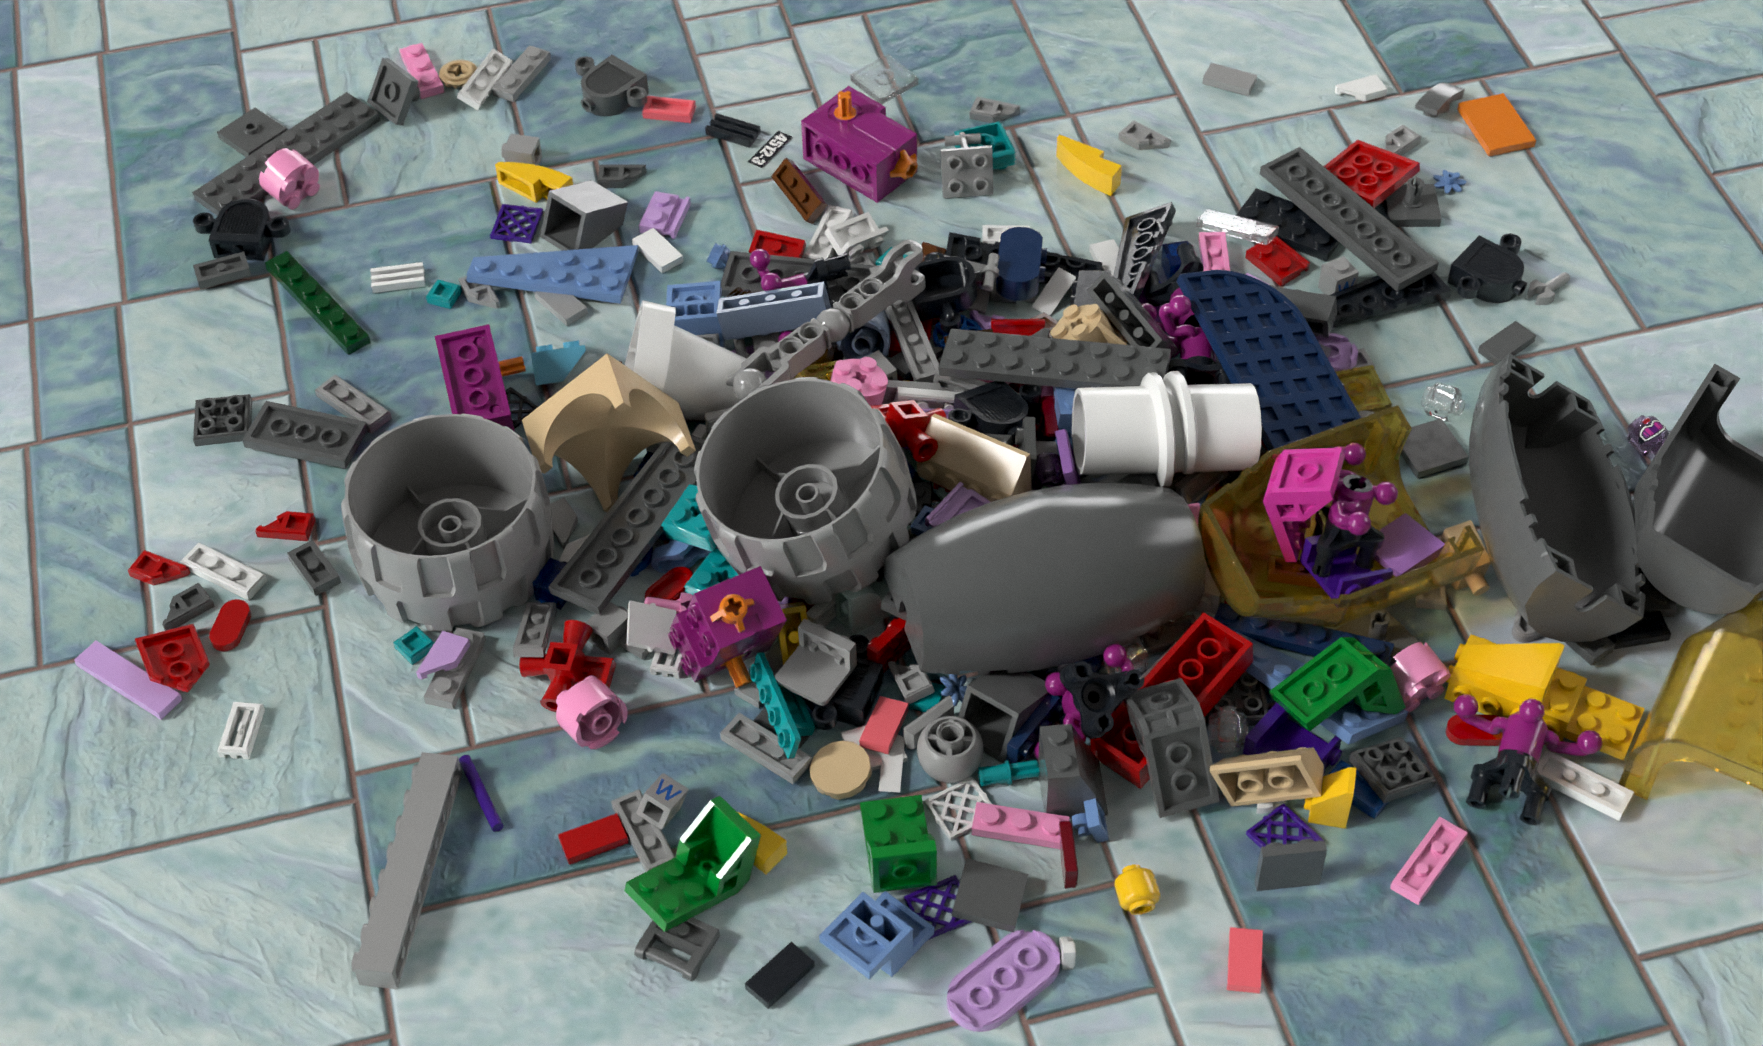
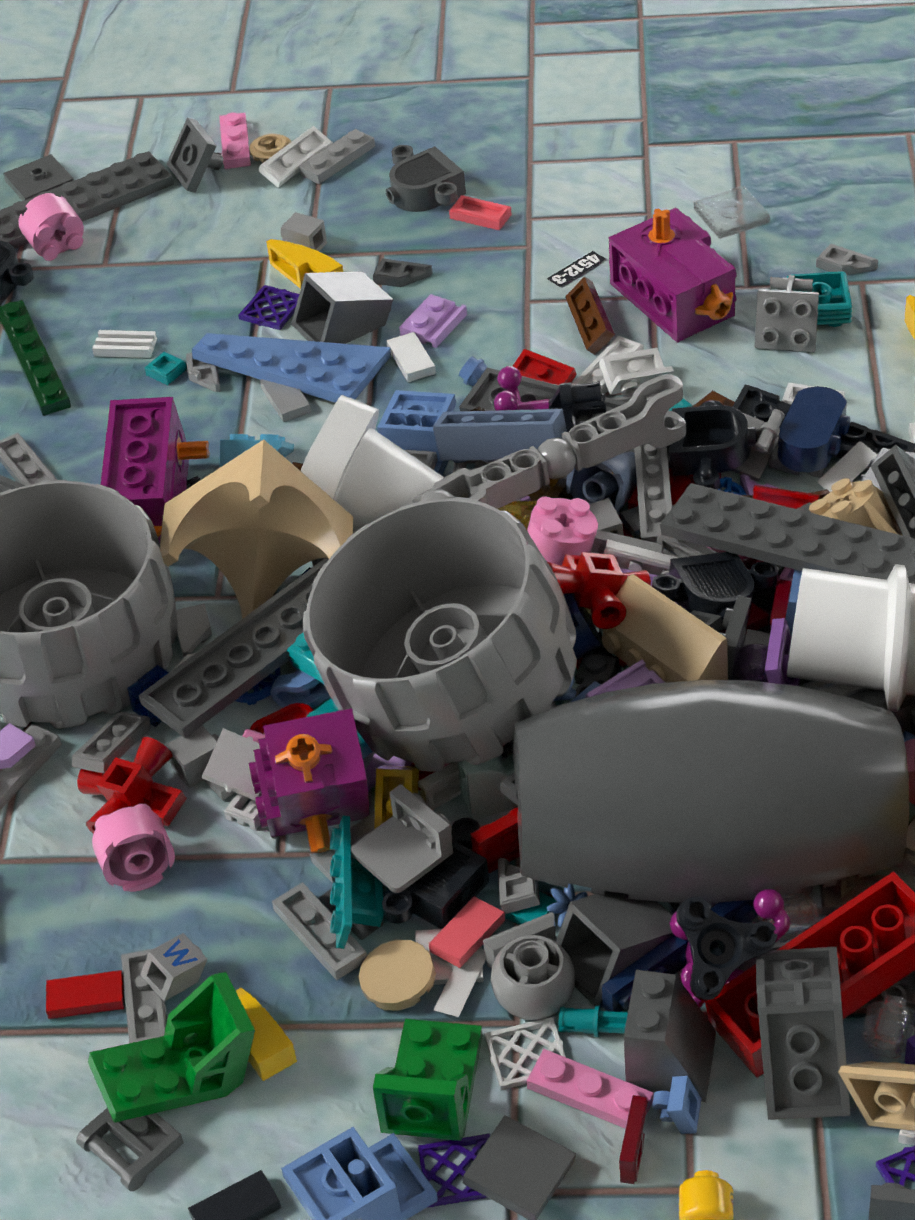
camera: 20 degrees right, 5 degrees down
black tile [705,113,761,148] -> none

